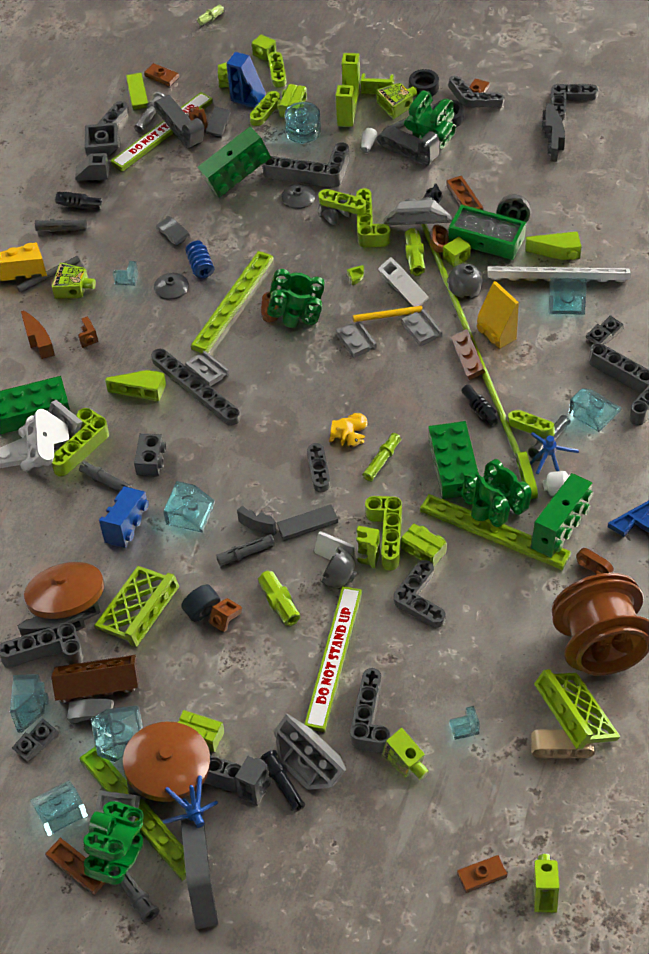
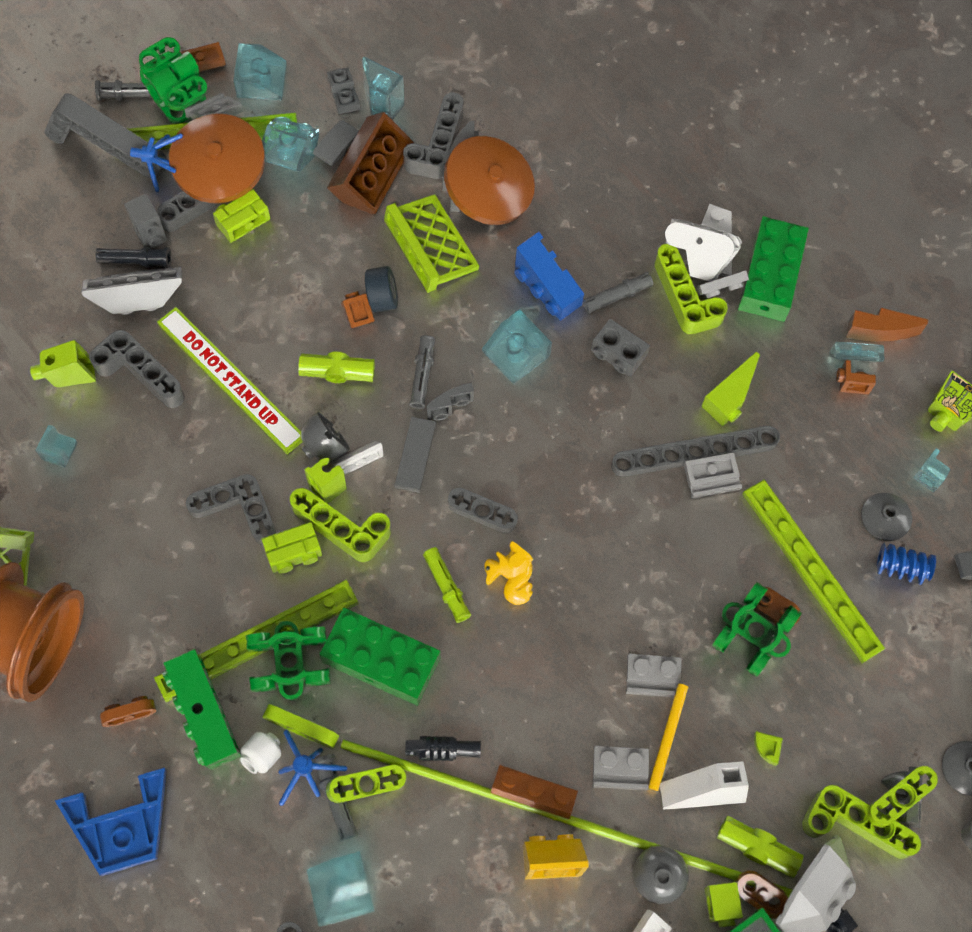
camera: 115 degrees right, 15 degrees up
none -> clear light blue slope [829,342,885,362]

